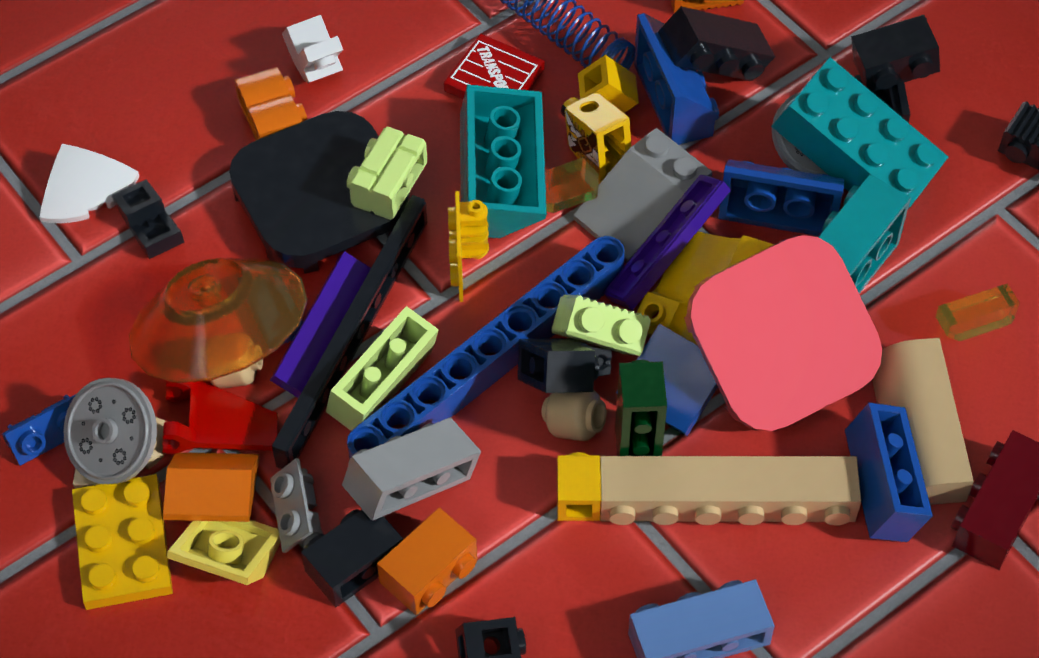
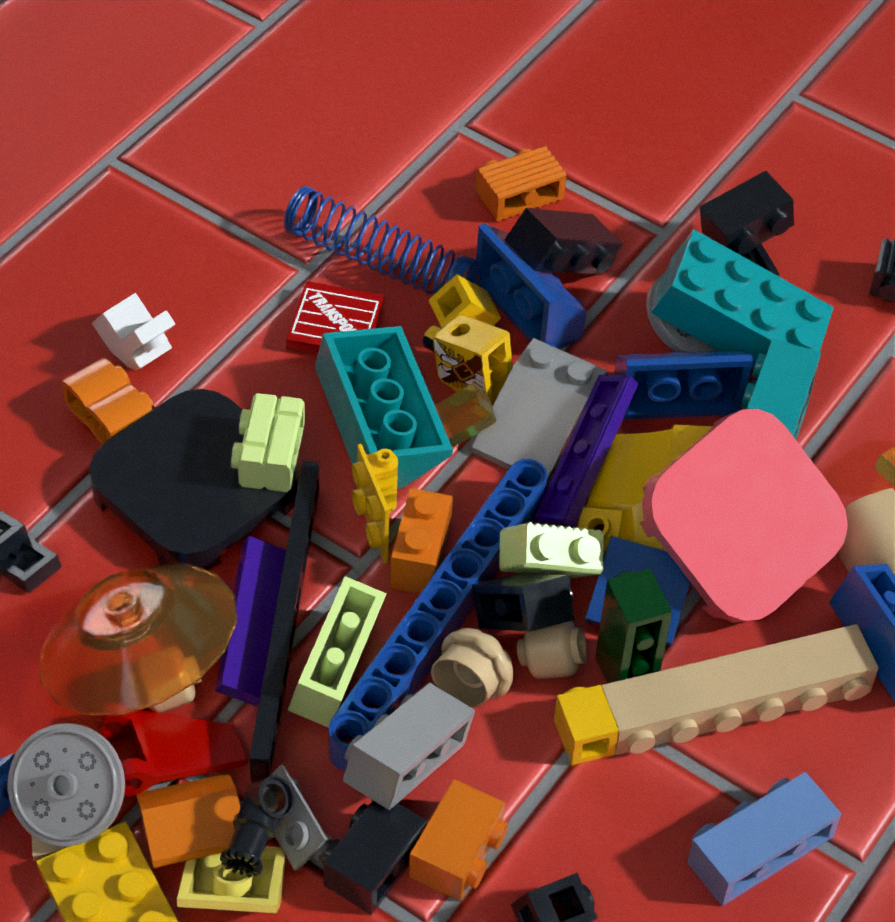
camera: 20 degrees left, 5 degrees down
none -> black connector [220,775,295,877]
none -> orange brick [390,488,453,594]
none -> tan piece [431,628,513,708]

